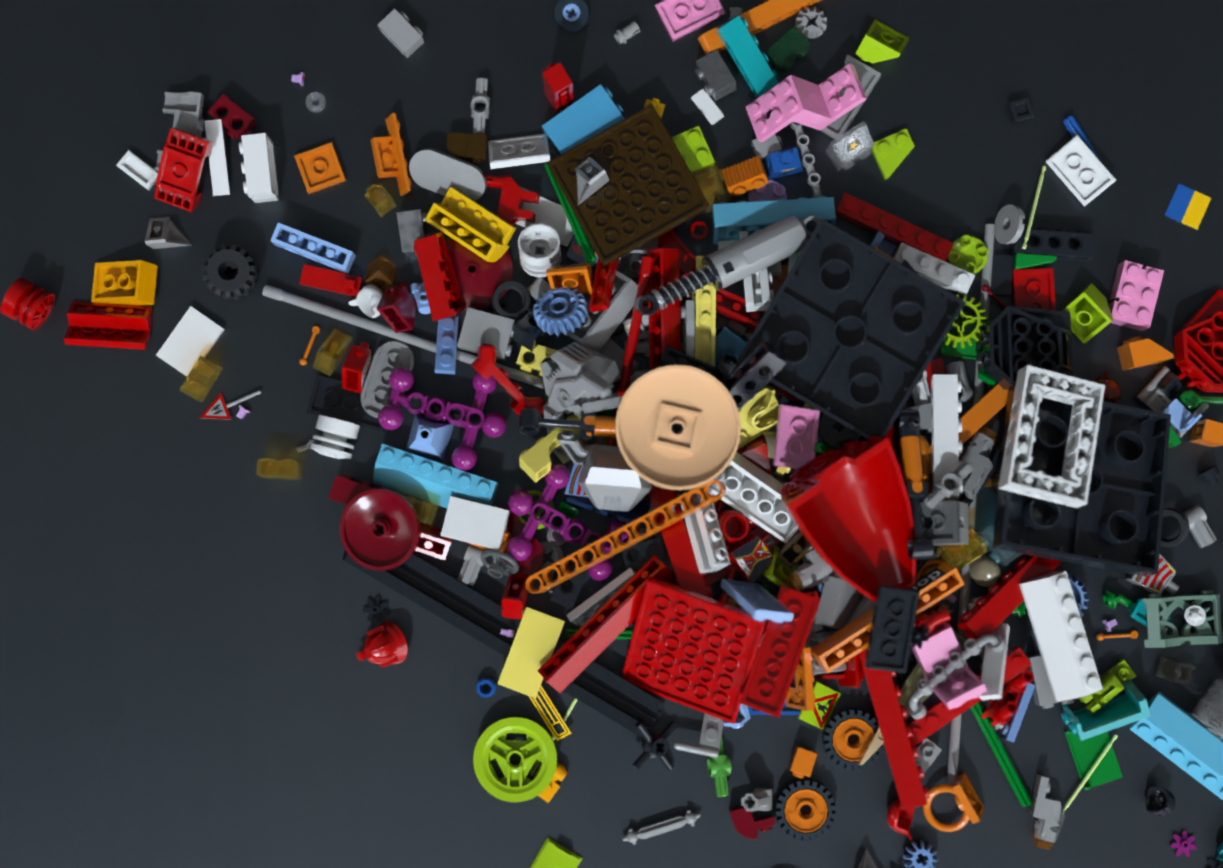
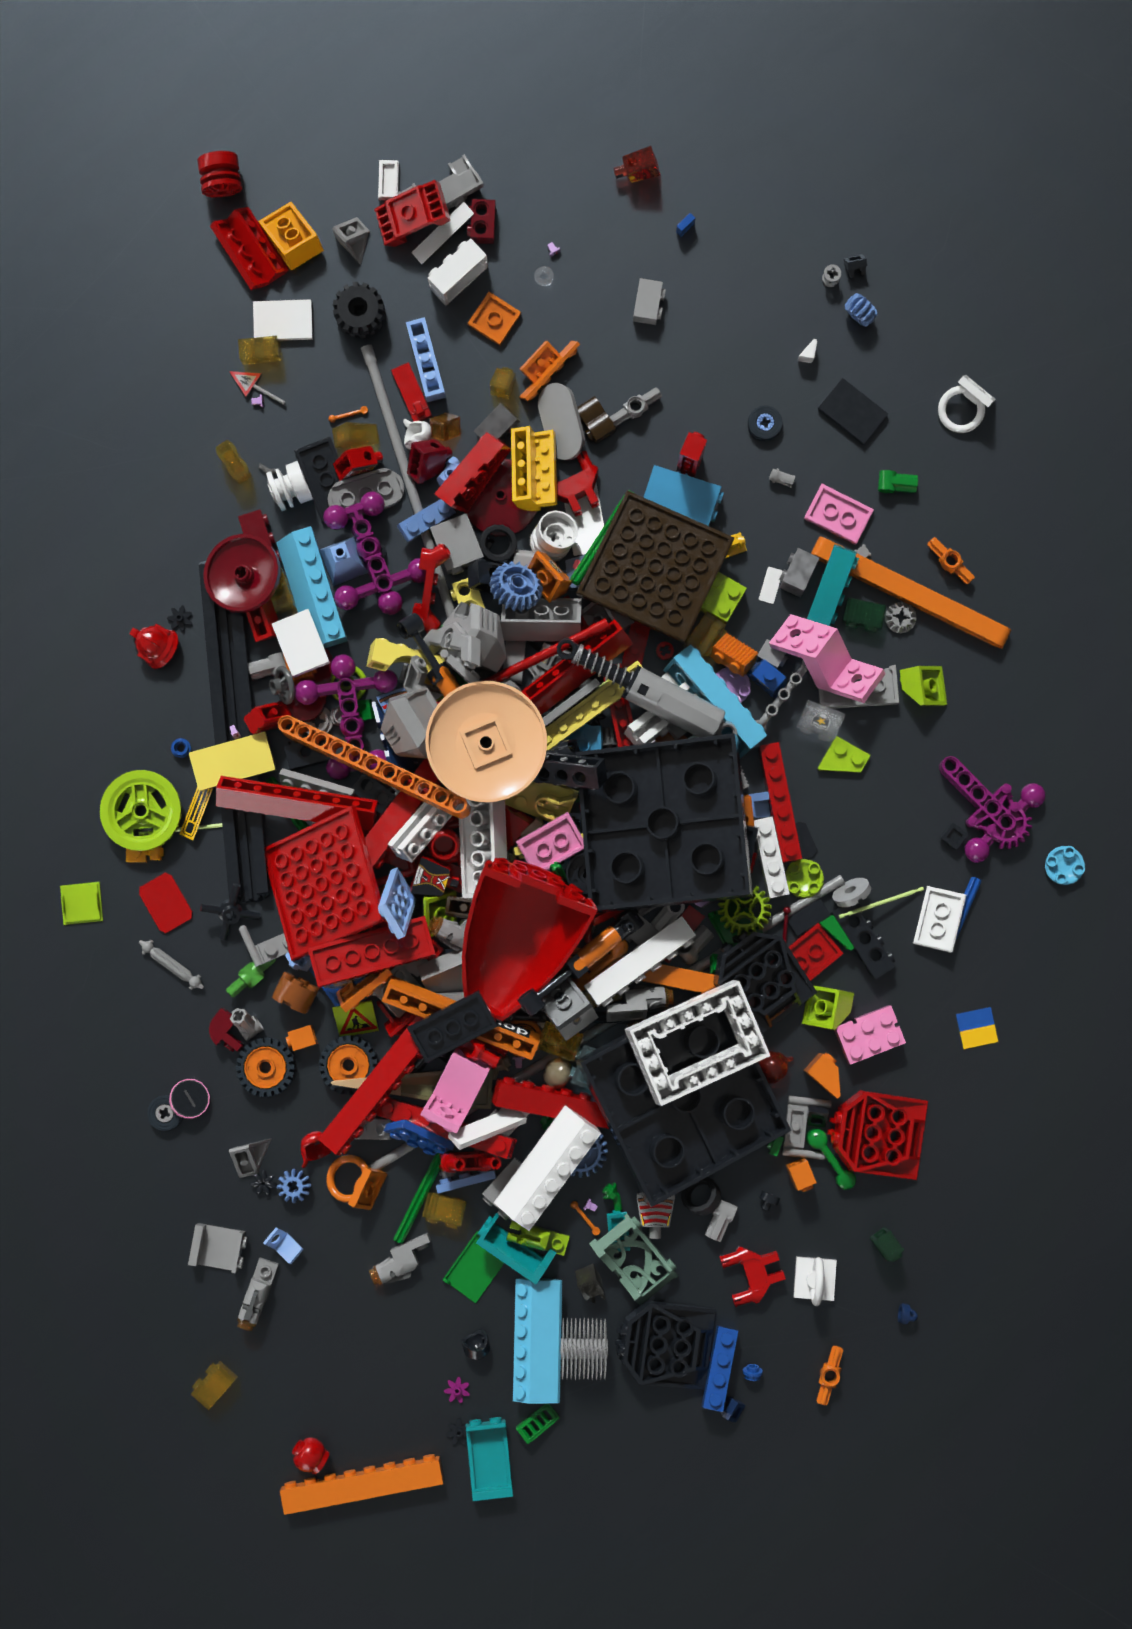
camera: 60 degrees right, 0 degrees up
white tile [488,134,550,169] -> none
light grey slope [574,157,609,205] -> none
red tile [589,258,618,312] -> none
black tile [659,346,720,380] -> none
light grey bar [908,634,1006,719] -> none
black plant [911,623,930,649] -> none
light grey axle [924,461,973,509] -> none
yellowish green piece [1061,734,1118,814] -> none
light blue bracket [1161,399,1203,432] -> none
white tile [1184,605,1206,626] -> none
none -> red piece [139,872,193,933]
none -> dark orange brick [272,972,319,1014]
none -> blue plate [384,1119,454,1155]
none -> clear yellow brick [422,1192,468,1229]
none -> magenta piece [939,756,1046,863]
none -> medium azure dish [1045,846,1085,885]

